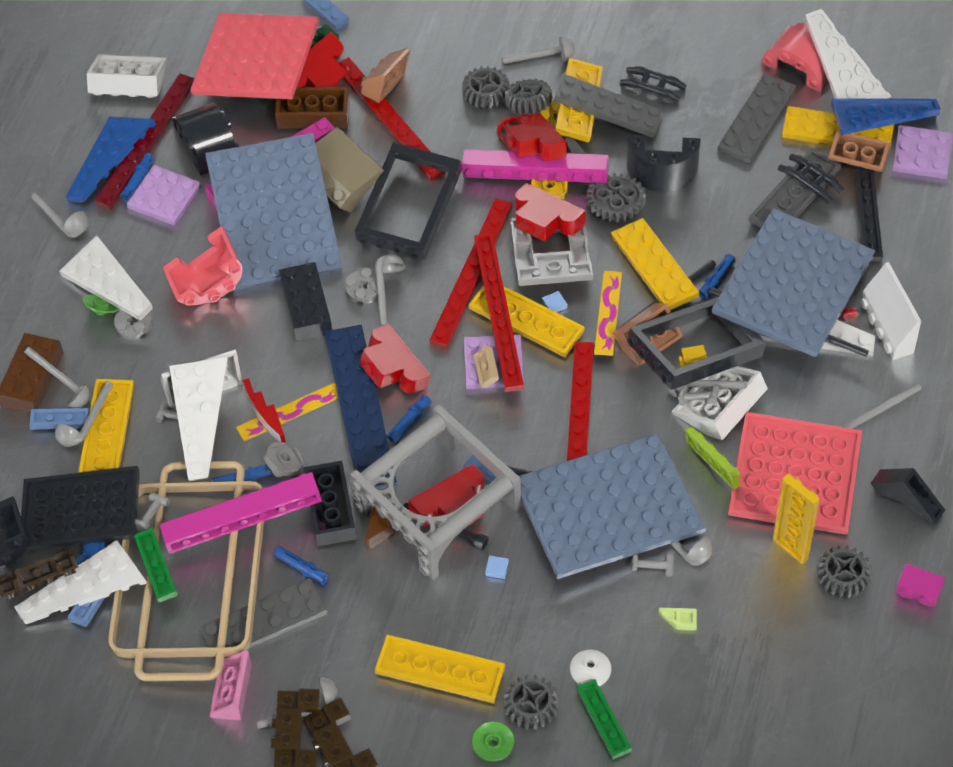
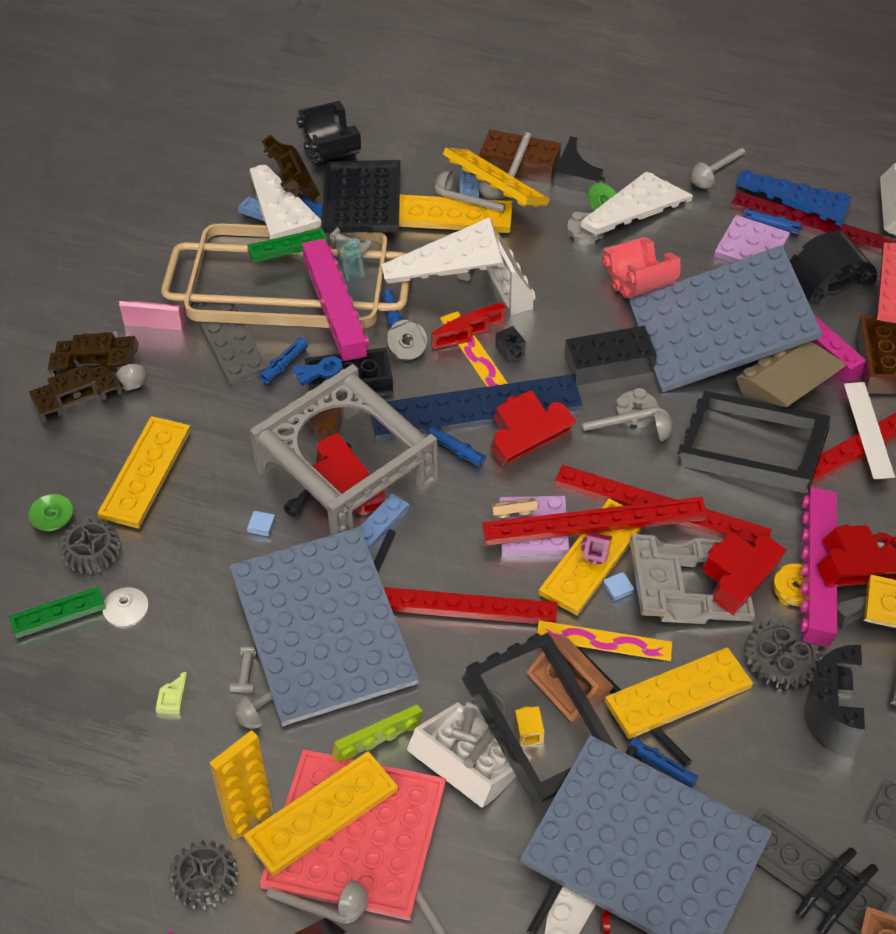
camera: 90 degrees right, 5 degrees down
none -> yellow plate [244,751,398,877]
none -> light grey piece [266,880,369,924]
none -> blue piece [293,356,343,387]
none -> clear light blue slope [336,238,365,281]
none -> yellow plate [443,147,550,207]
none -> black brick [495,326,526,363]
none -> black arch [554,136,605,193]
none -> brick [581,532,613,564]
none -> white sticker [844,382,895,479]

